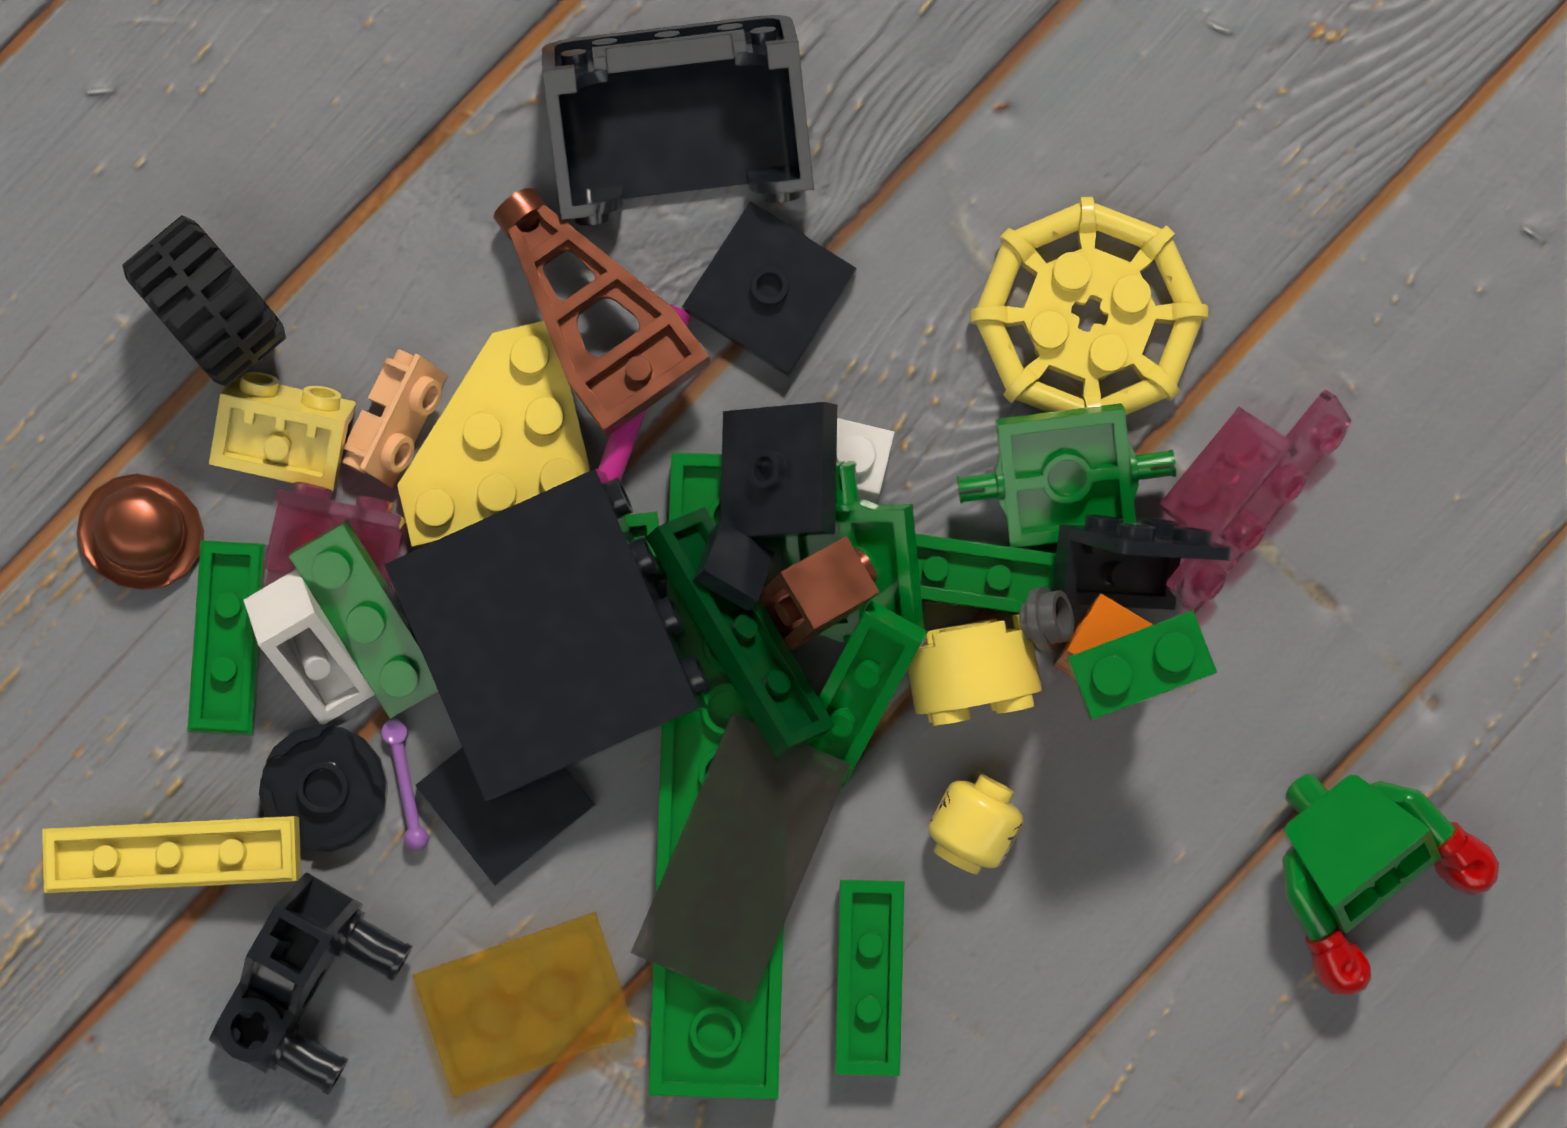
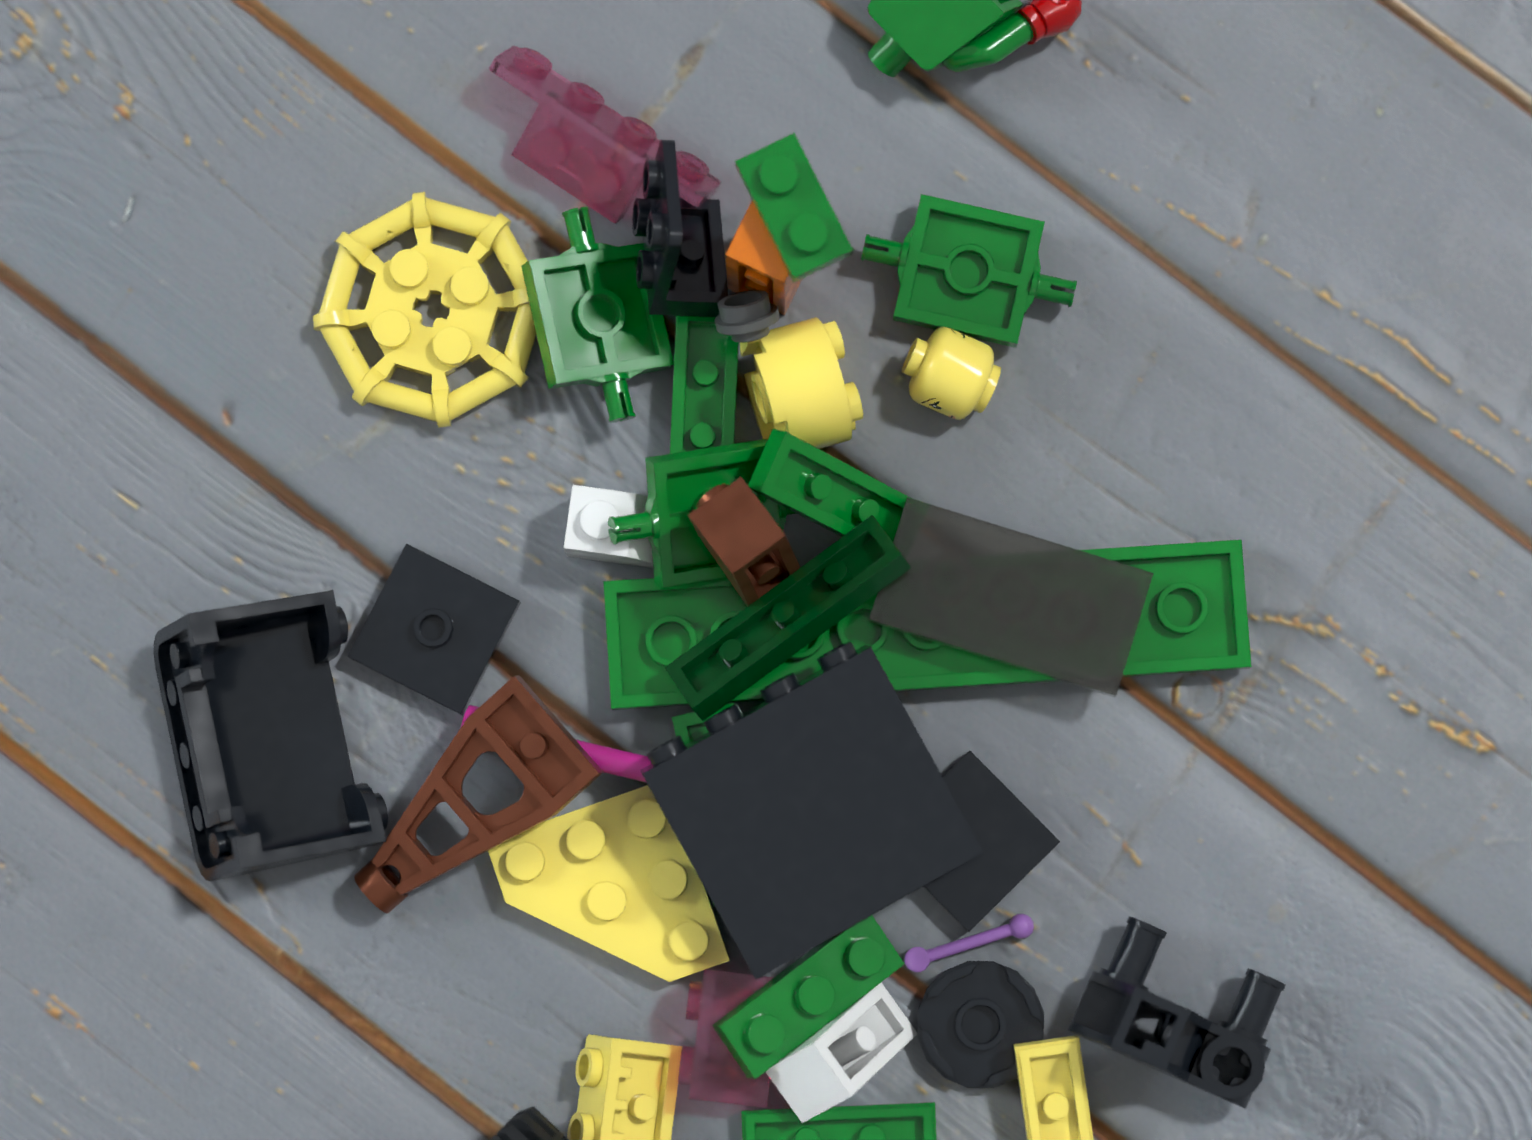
camera: 90 degrees left, 0 degrees up
light nougat hinge [342,349,448,488] -> none
clear yellow plate [412,912,637,1097] -> none
black tile [693,521,775,611] -> none
black plate [720,402,838,539] -> none
green plate [835,880,905,1076] -> none
none -> green plate [861,194,1077,348]

